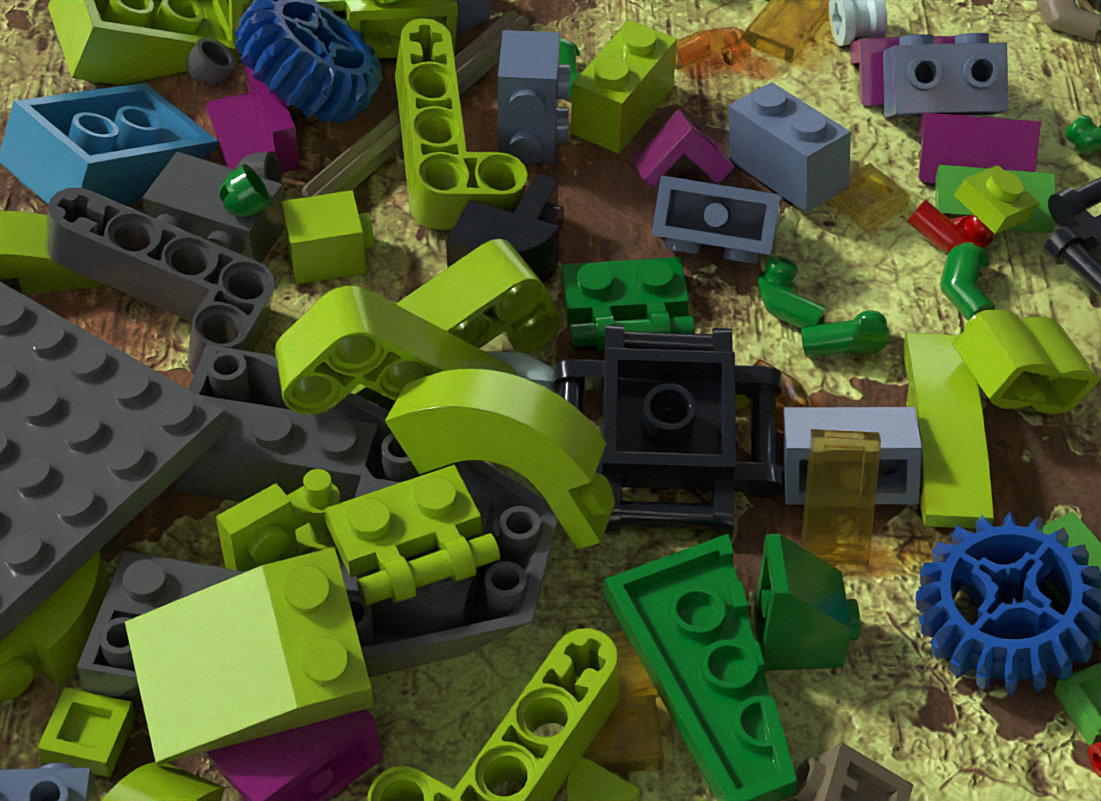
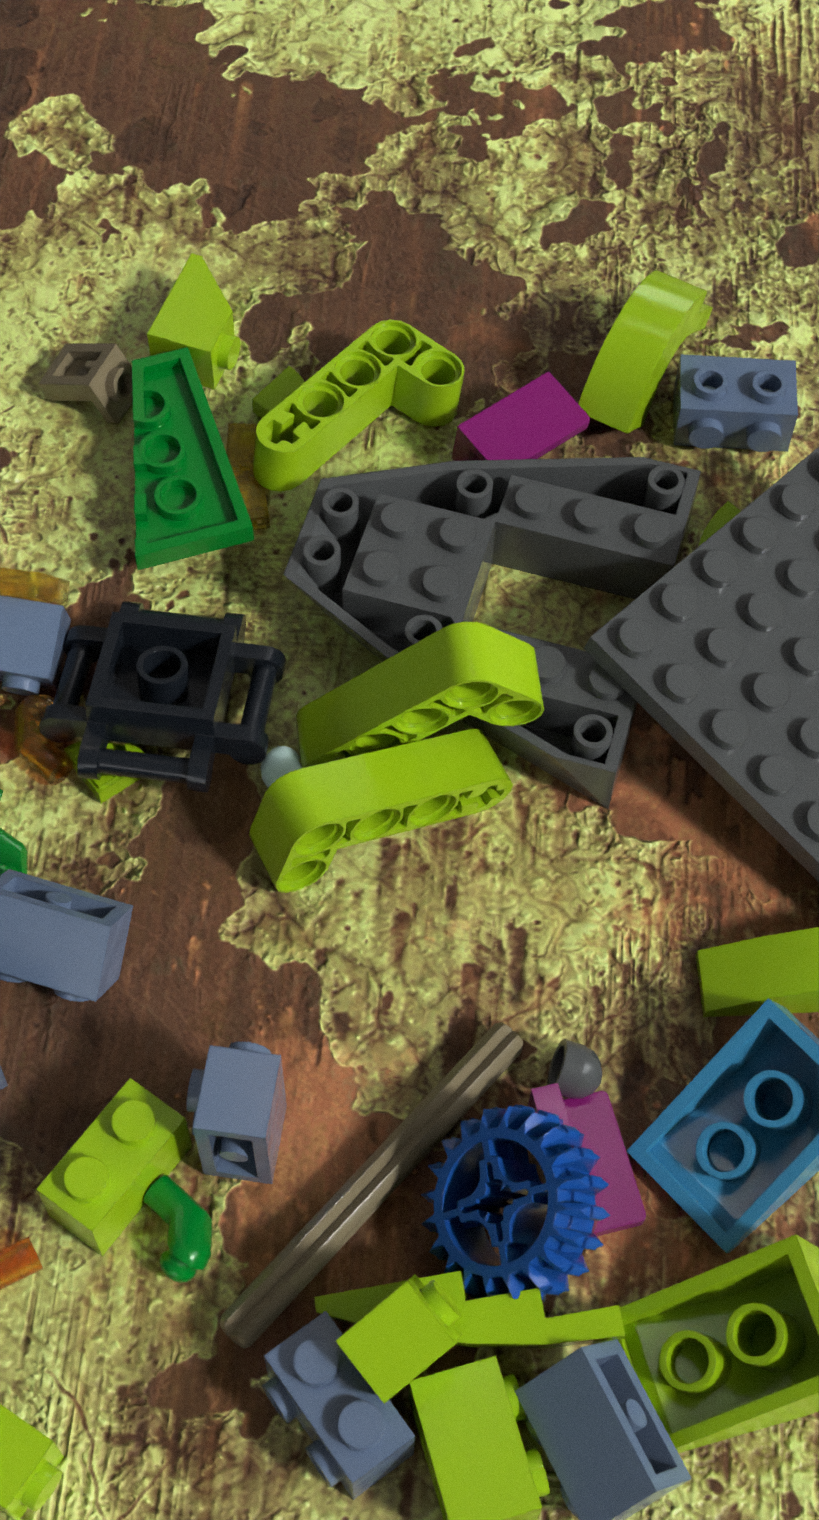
camera: 175 degrees left, 10 degrees up
lime plate [37,687,136,778] -> none
dark grey beam [46,188,275,375] -> none
lime slope [125,547,374,765] -> none
dark grey brick [142,152,285,263] -> none
dark grey hinge [187,37,236,87] -> none
lime plate [216,469,341,572] -> none
green hinge [219,164,273,219] -> none
lime brick [282,190,375,285] -> none
lime plate [324,465,500,606] -> none
lime arch [385,369,615,550] -> none
lime beam [395,18,528,230] -> none
black brick [446,174,565,283] -> none
green plate [561,257,695,353] -> none
magenta panel [633,109,735,187] -> none
green slope [753,534,860,671] -> none

